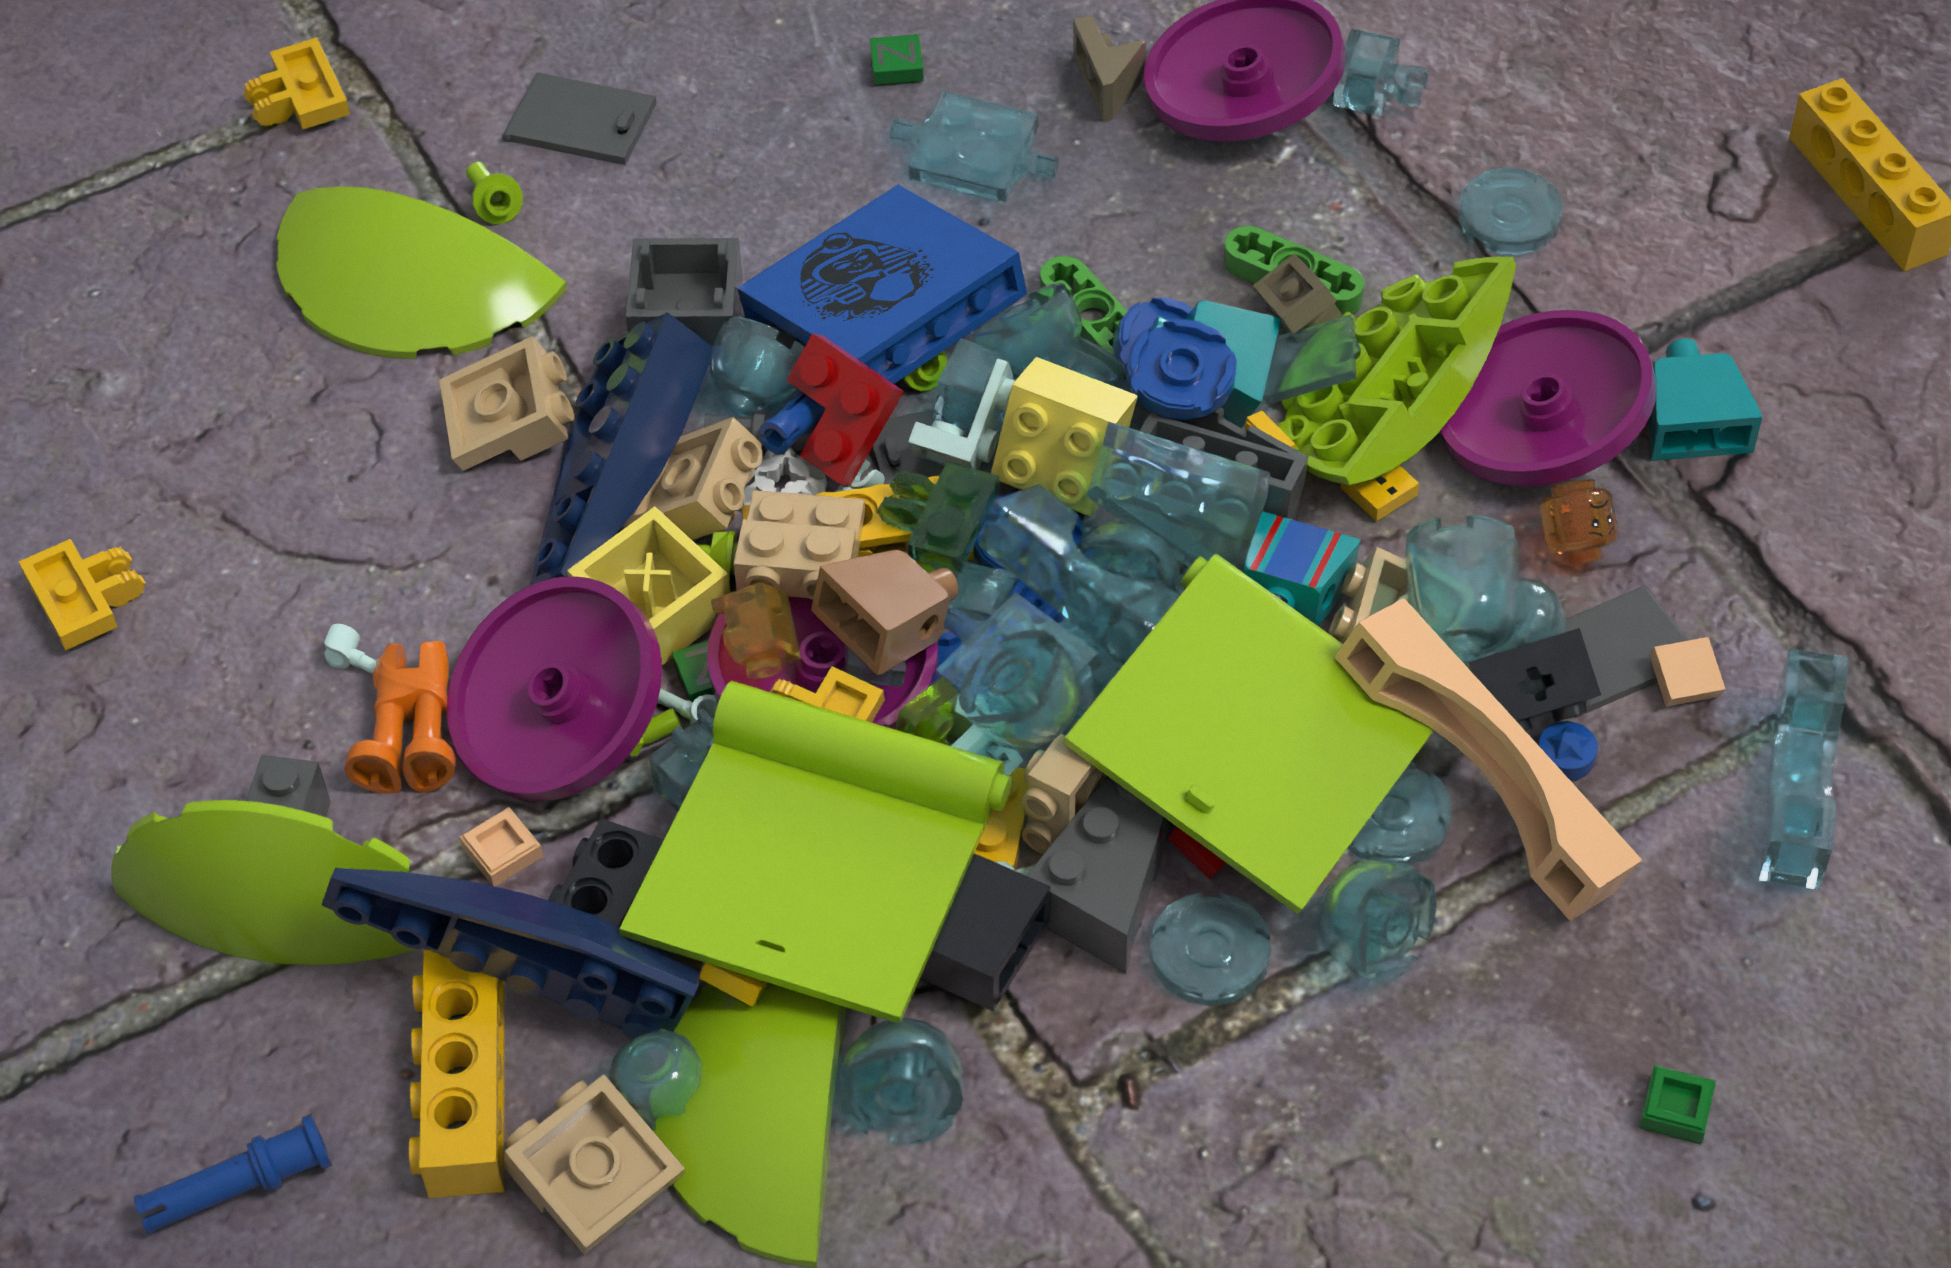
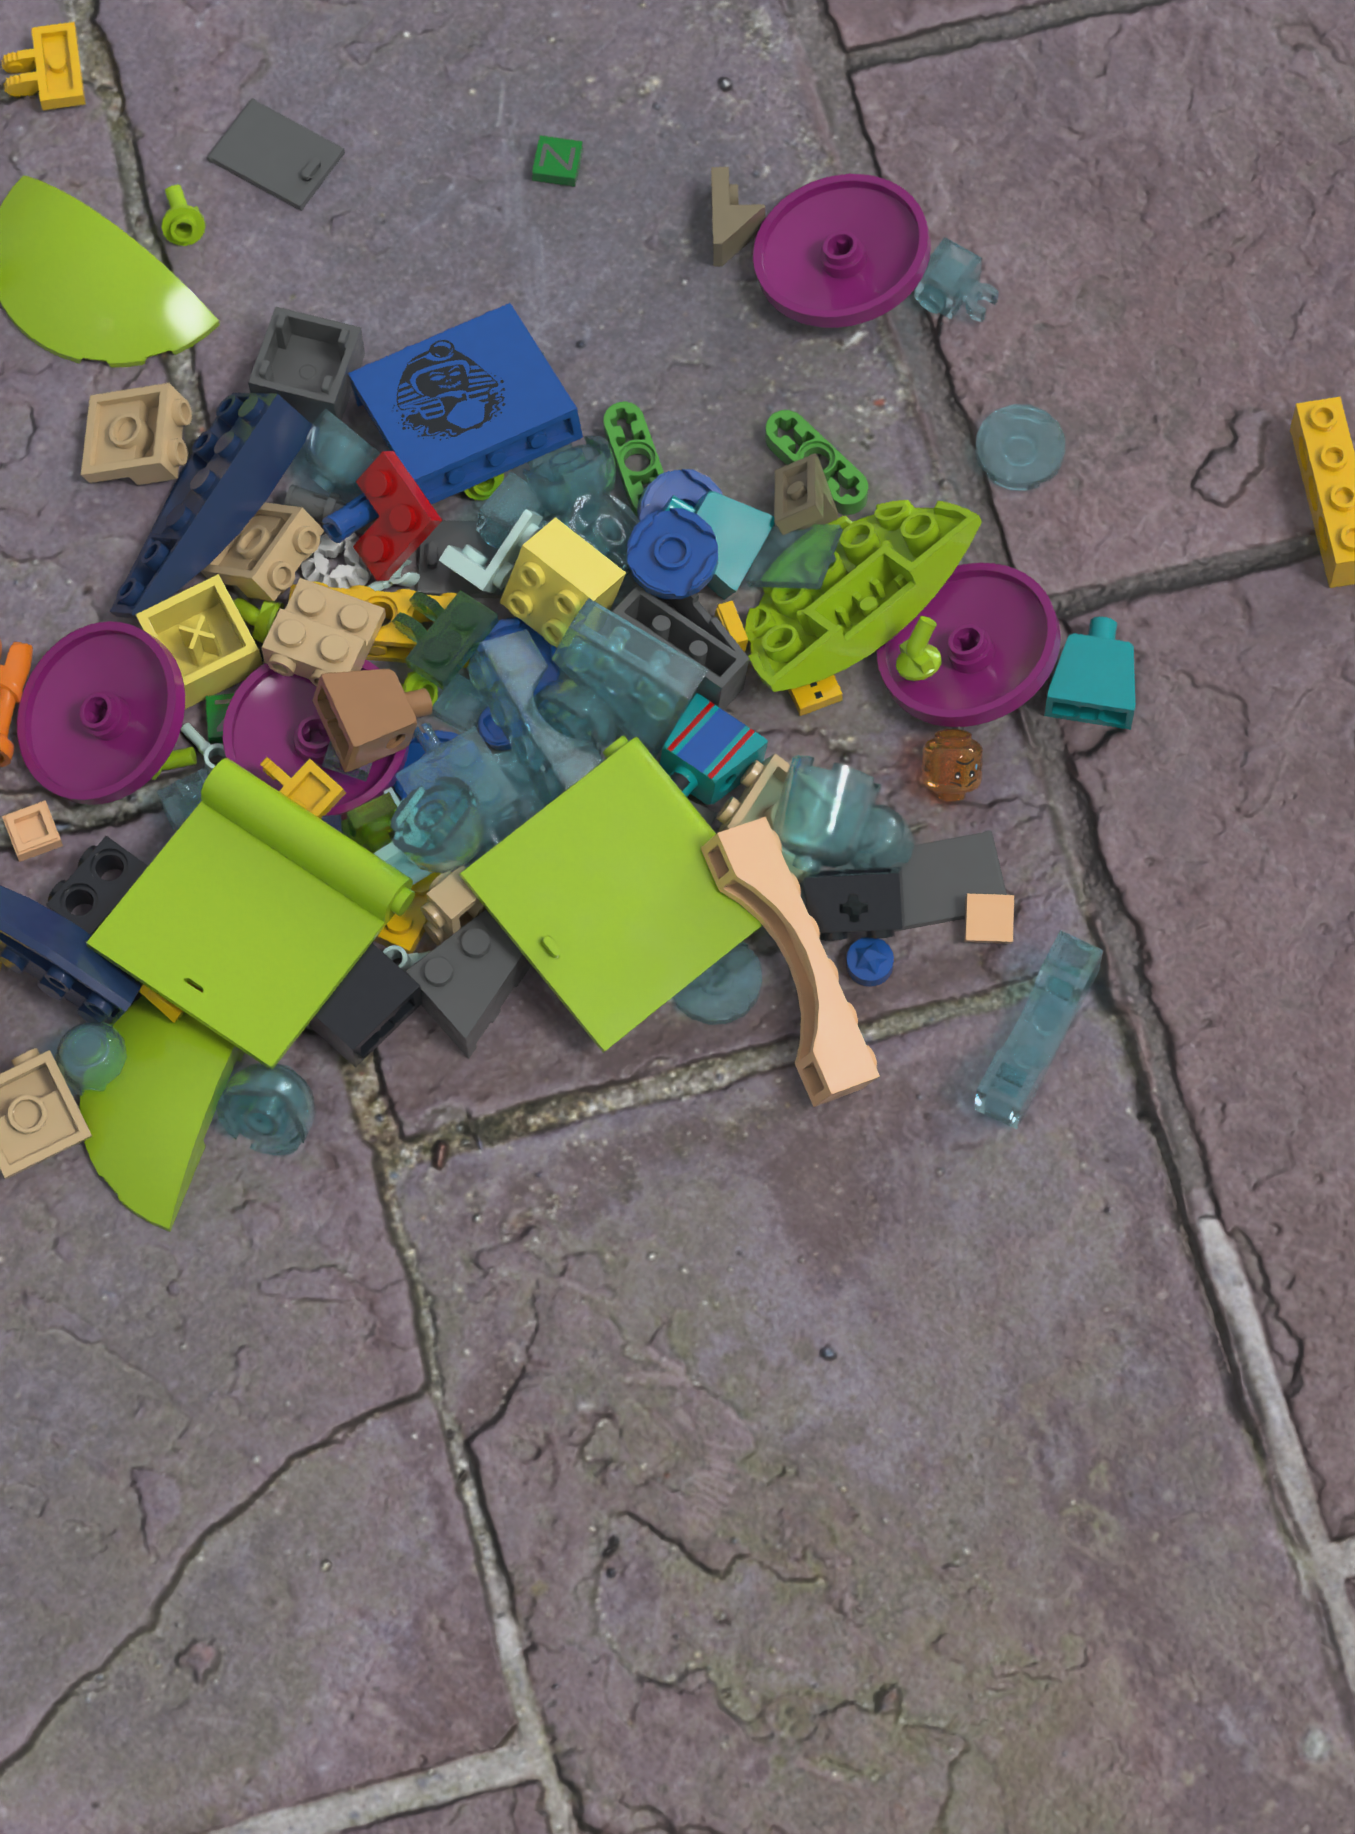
camera: 15 degrees right, 15 degrees up
clear yellow brick [711,582,801,679] -> none
clear light blue plate [890,91,1059,202] -> none
clear light blue tile [1150,893,1271,1006] -> none
clear light blue cylinder [1320,857,1437,984] -> none
green tile [1639,1065,1716,1144] -> none
none -> lime plate [896,616,941,681]

